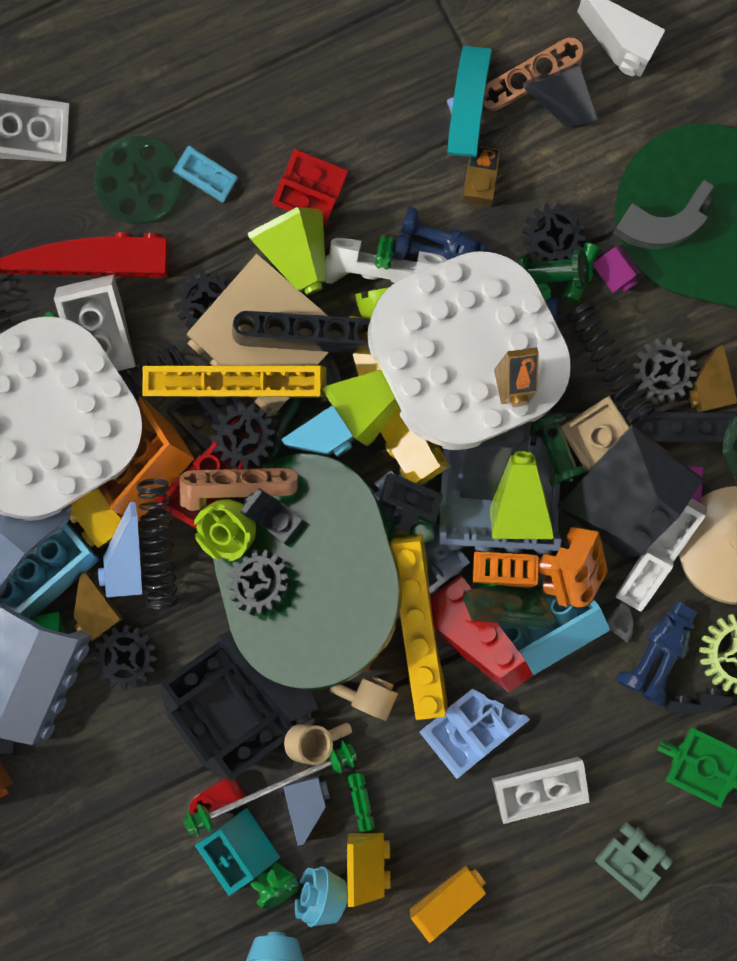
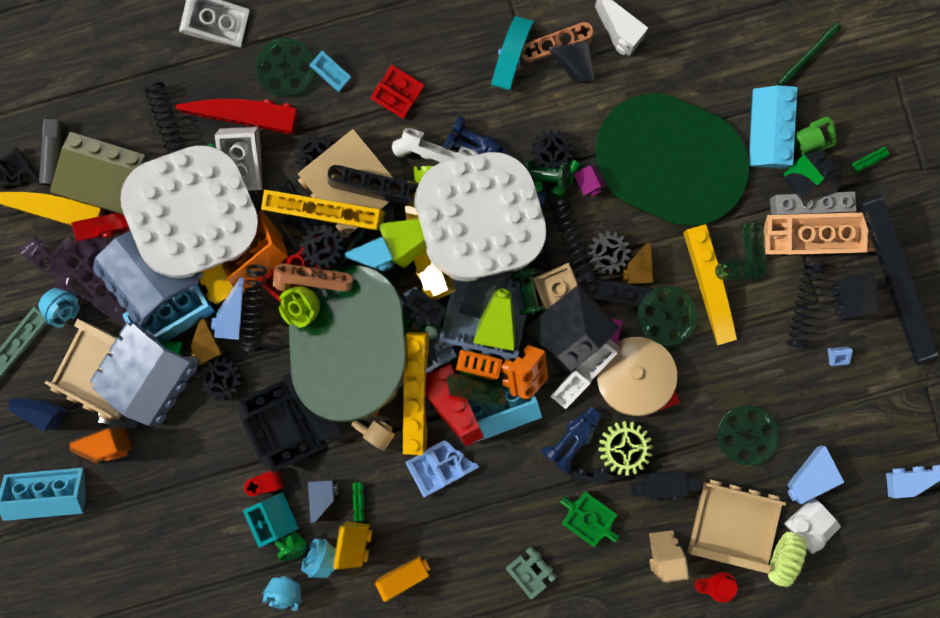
camera: 15 degrees right, 0 degrees up
axle [182,740,357,839] -> none
gear [226,549,293,616] -> none
black bracket [240,488,306,546] -> none
lime slope [248,207,327,295] -> none
tan piece [284,723,352,765] -> none
green axle [375,235,396,270] -> none
pearl gold slope [462,146,500,207] -> none
white slope [492,757,590,824] -> none
slope [494,347,539,407] -> none
dark grey tile [606,601,633,643] -> none
dark grey arch [612,180,714,249] -> none

